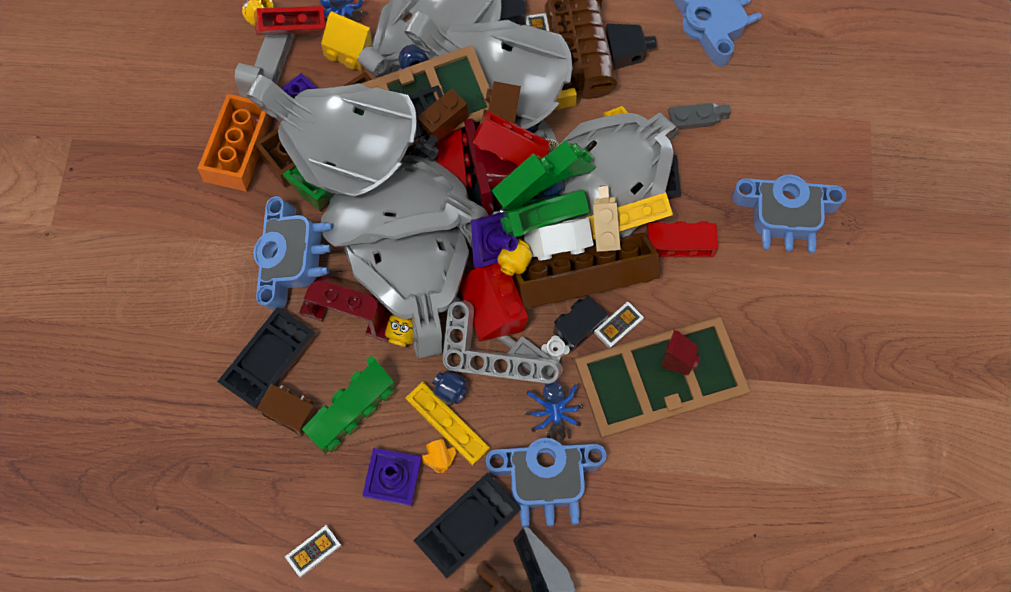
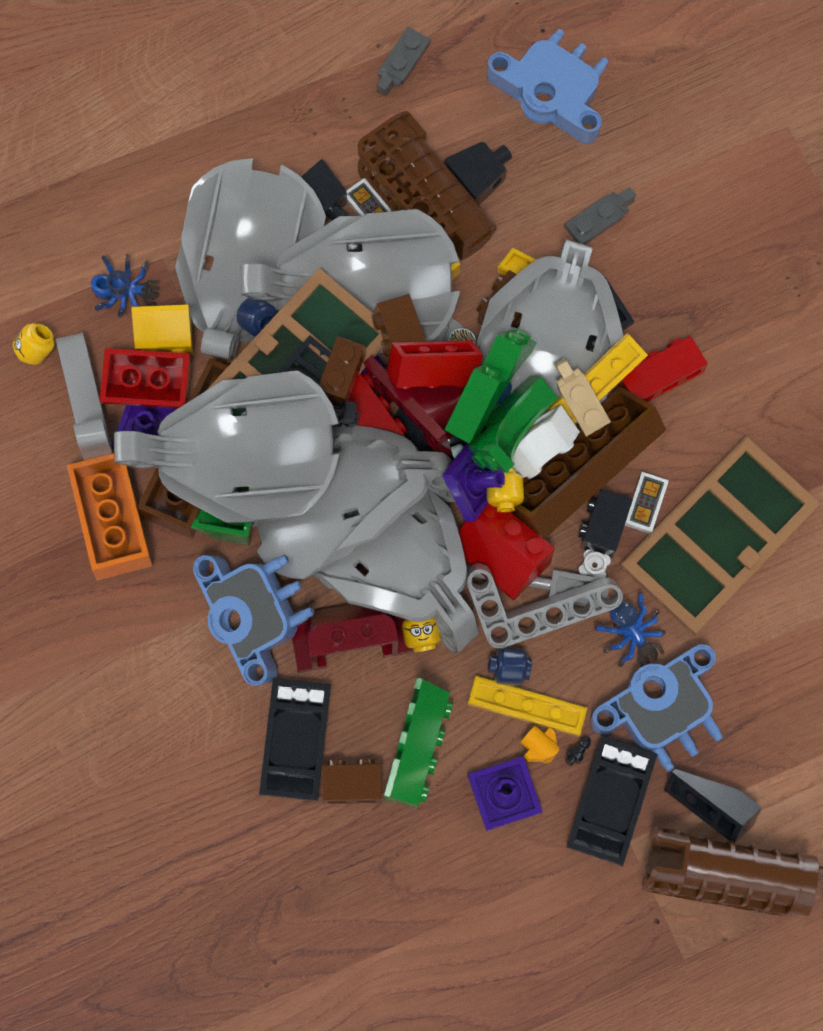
camera: 30 degrees left, 5 degrees up
red brick [254,6,325,35] -> none
tile [285,526,341,578] -> none
dark red slope [661,330,700,376] -> none
medium blue piece [731,174,847,253] -> none
none -> red slope [99,348,192,408]
none -> black piece [565,736,591,766]

